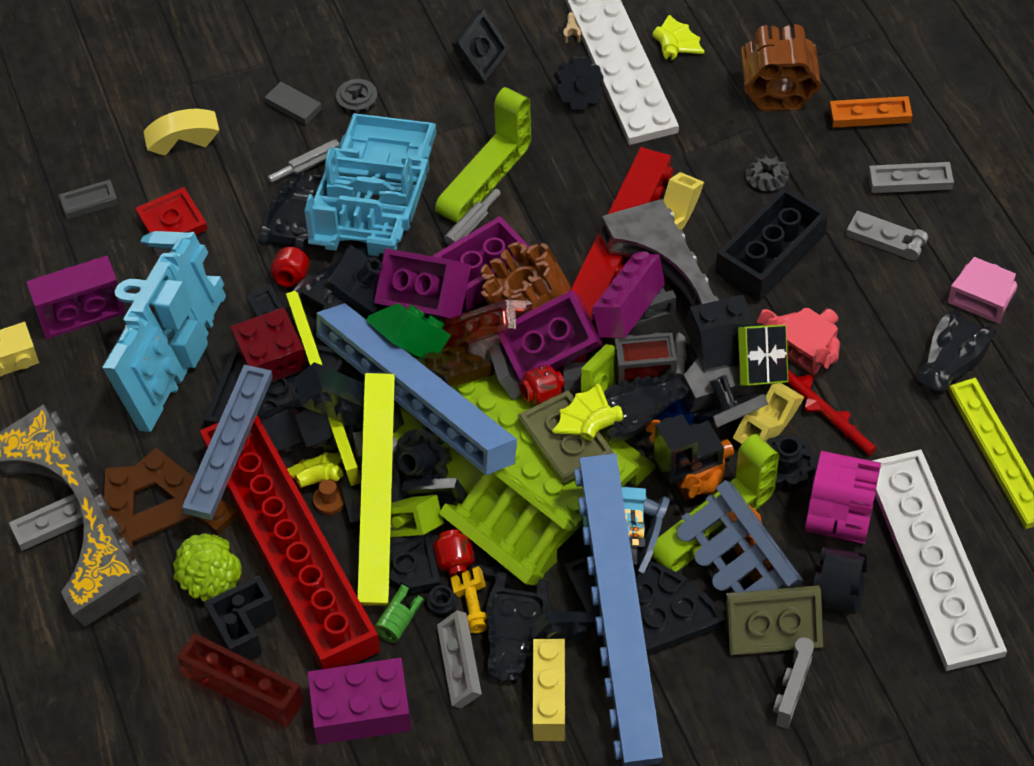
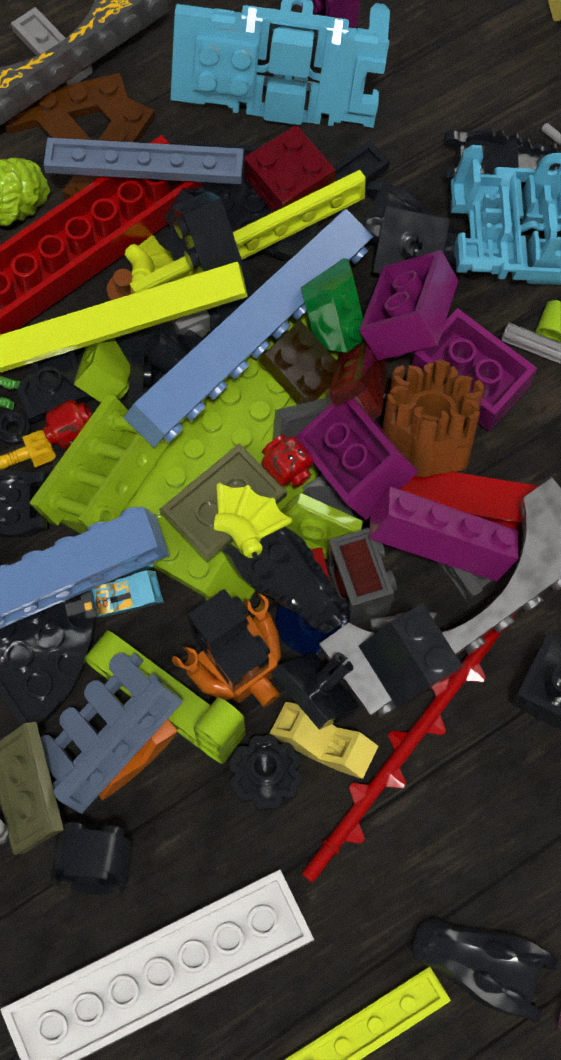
camera: 75 degrees right, 15 degrees up
red plate [135,187,208,235] -> none
red head [270,247,310,288] -> none
sand blue brick [635,496,670,573] -> none
black tile [738,325,788,385] -> none
coral torso [756,308,840,375] -> none
dark pink piece [805,451,881,544] -> none

